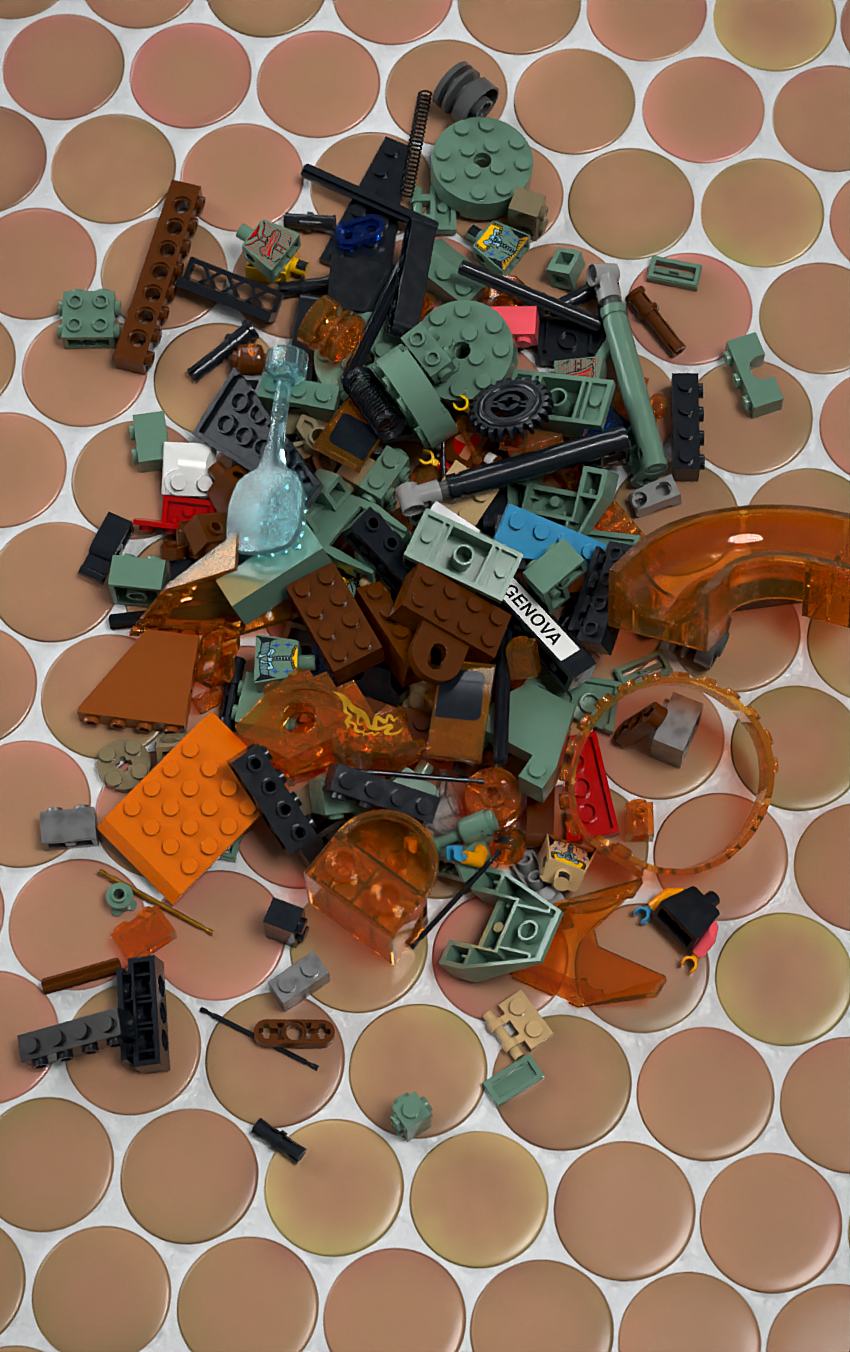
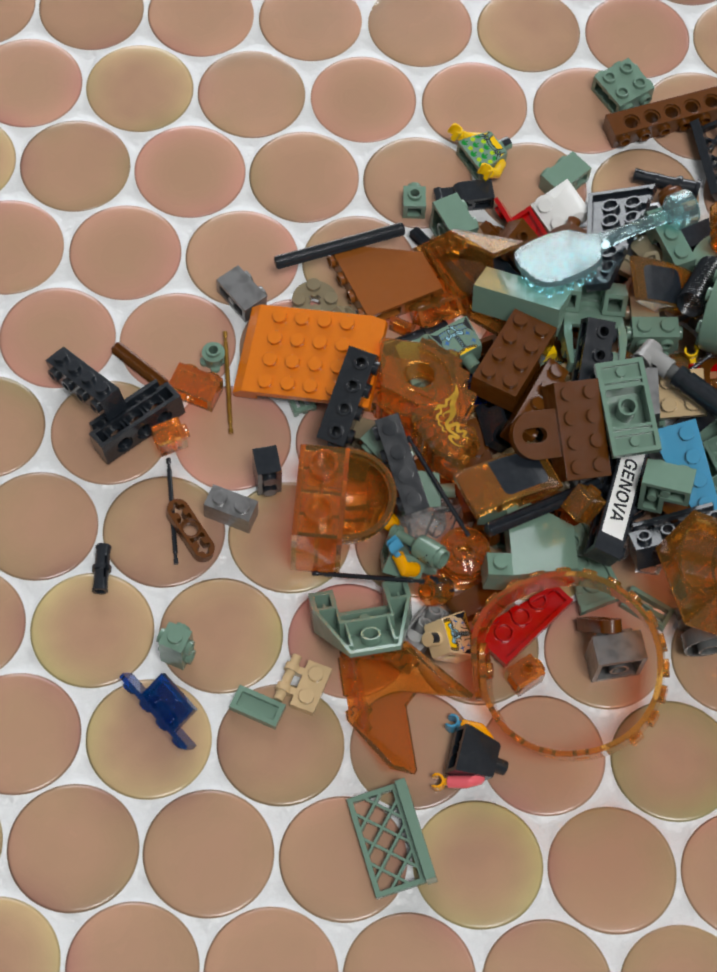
camera: 50 degrees right, 5 degrees down
none -> clear blue bracket [119,673,198,750]
none -> clear orange brick [151,417,190,457]
none -> black axle [274,222,405,269]
none -> sand green fence [346,778,438,900]
none -> sand green brick [402,182,426,219]
none -> torso [447,123,512,181]

